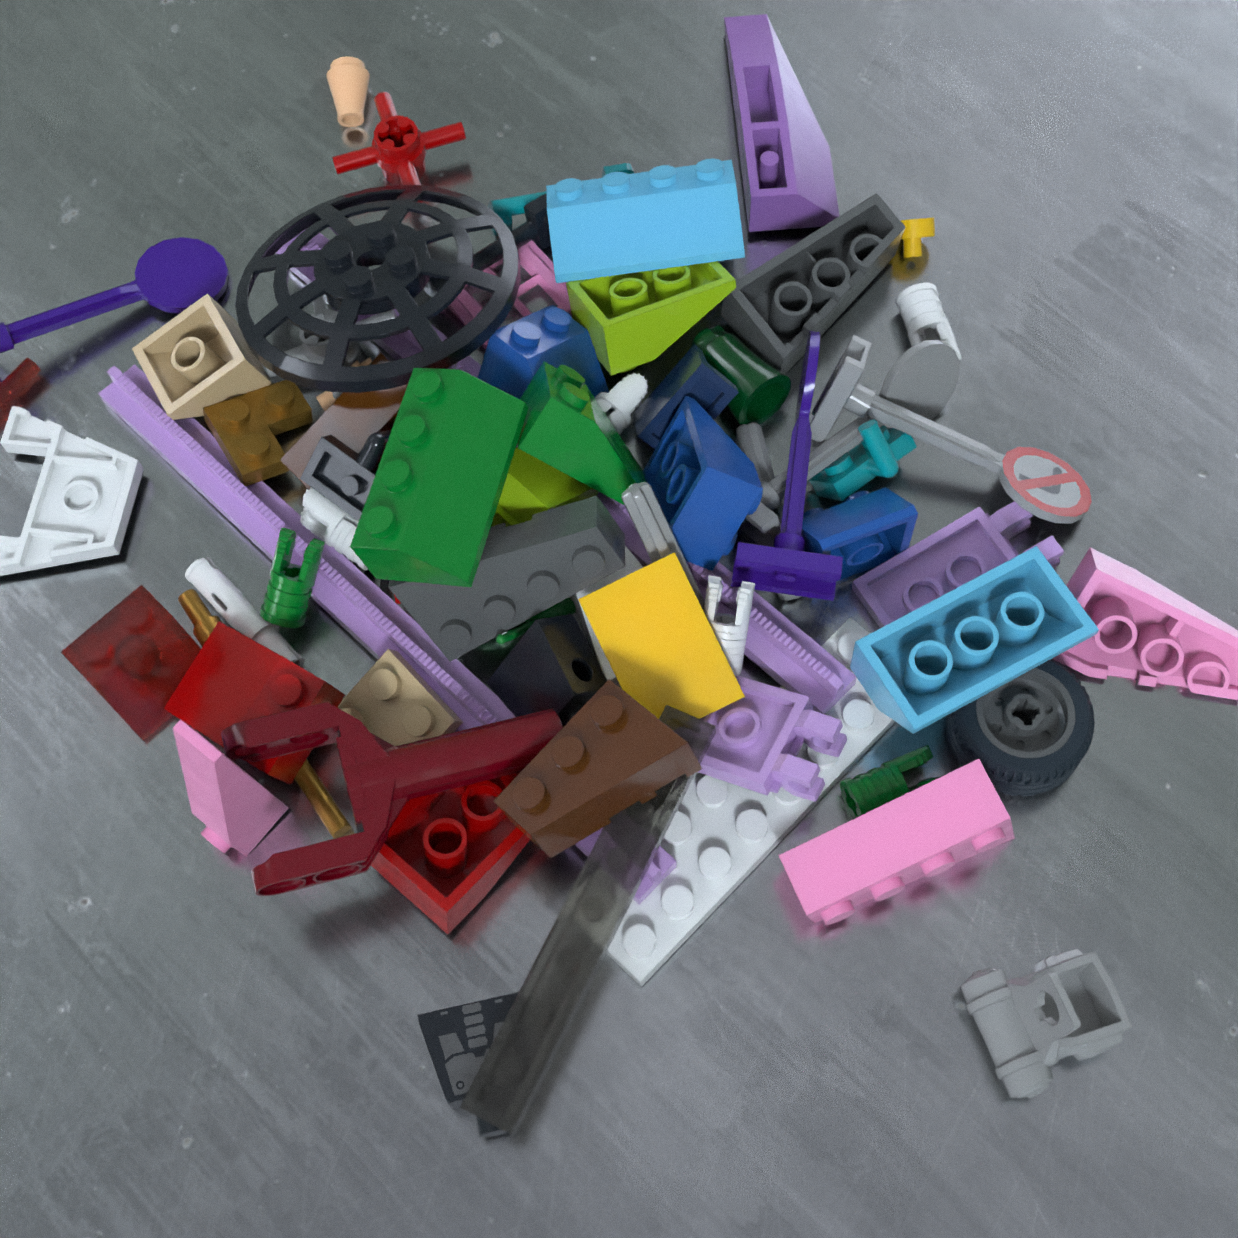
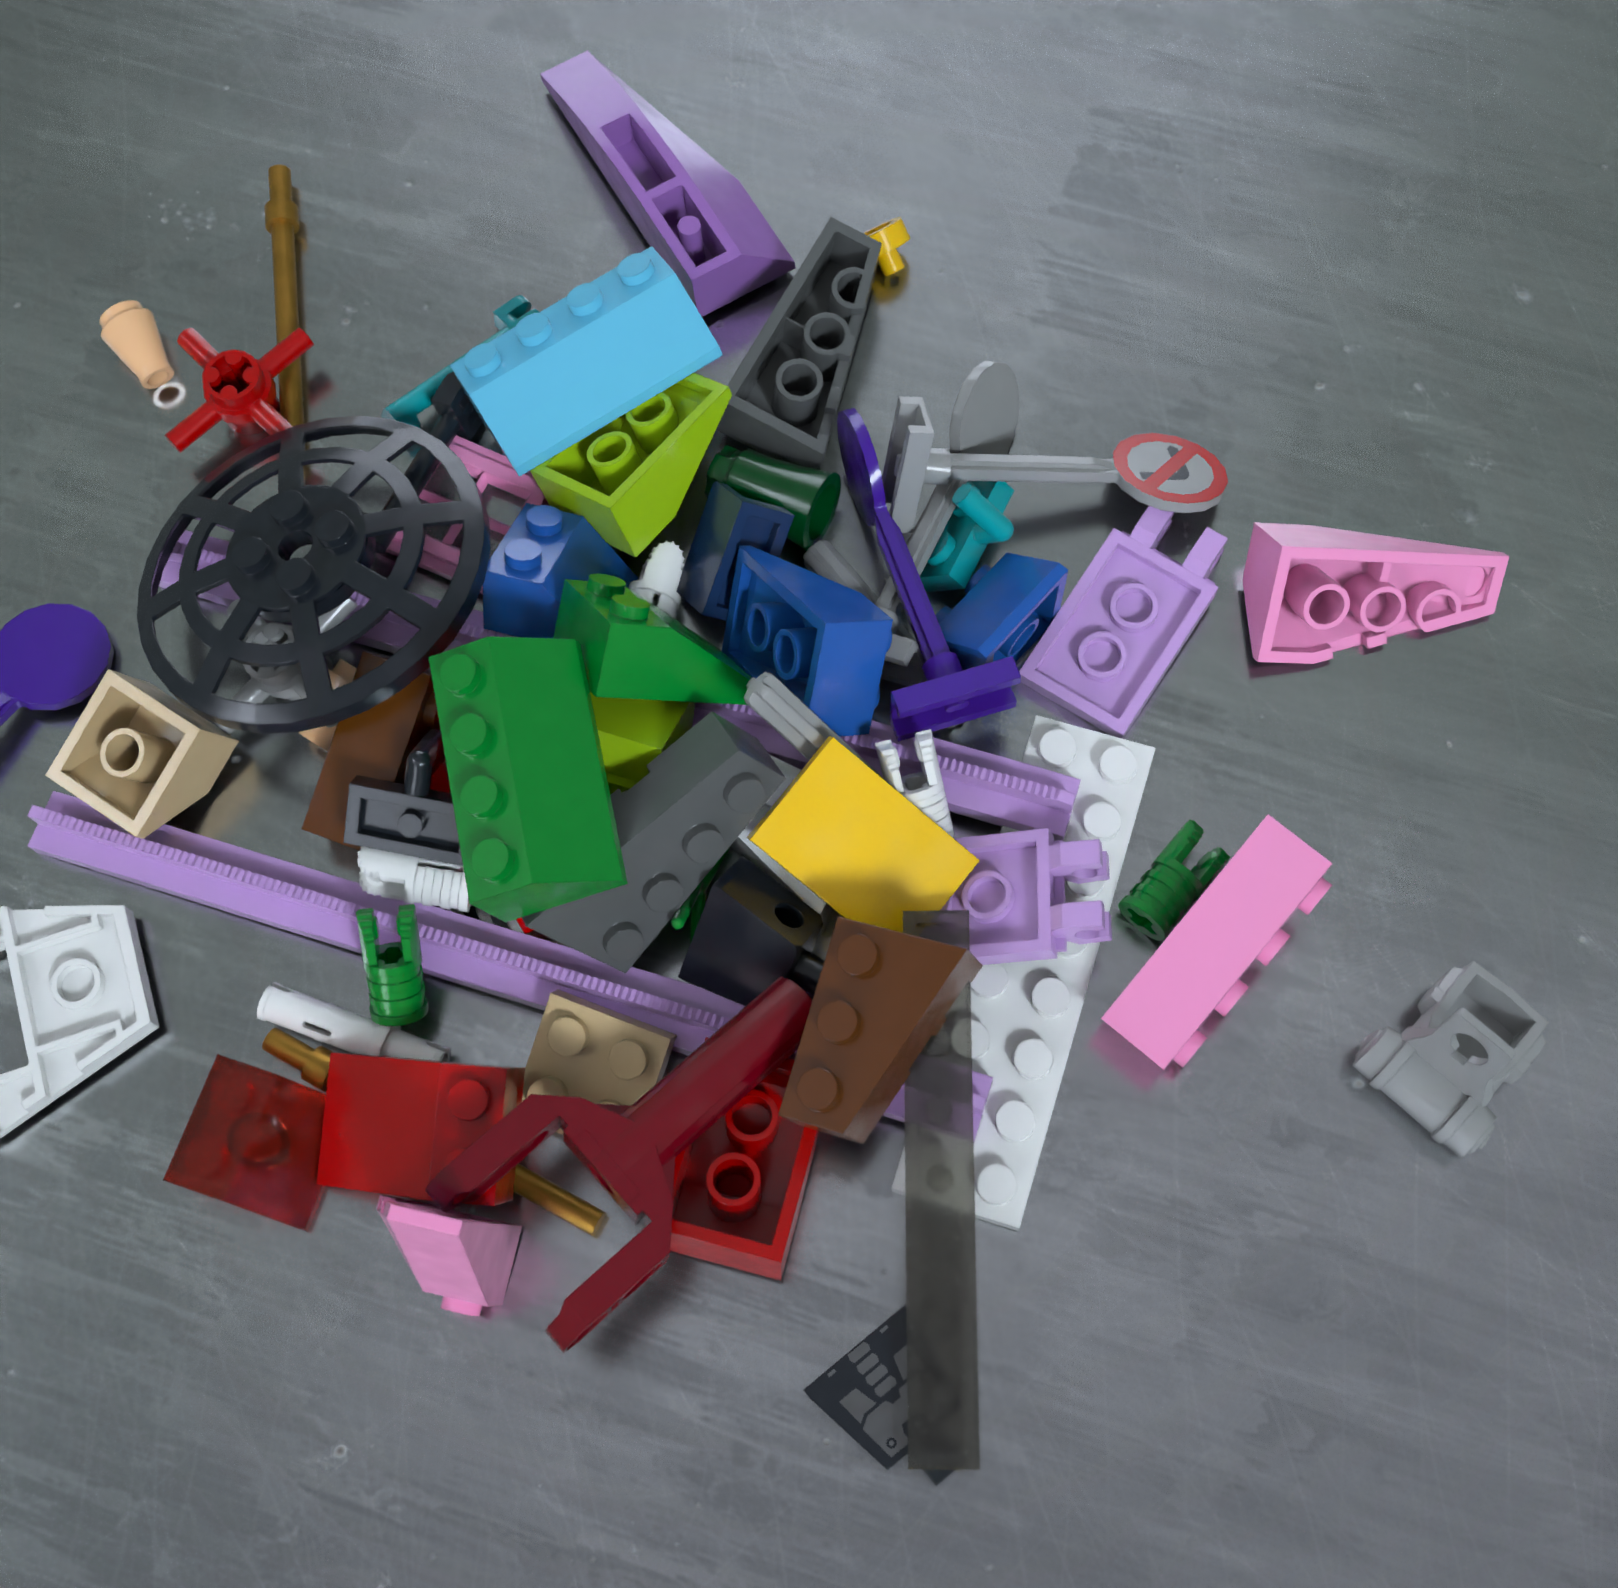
camera: 25 degrees left, 5 degrees up
pearl gold plate [203,380,313,487] -> none
medium azure slope [850,546,1099,734] -> none
white hinge [896,283,962,360] -> none
wheel [947,658,1095,797] -> none
none -> pearl gold bar [264,164,306,451]

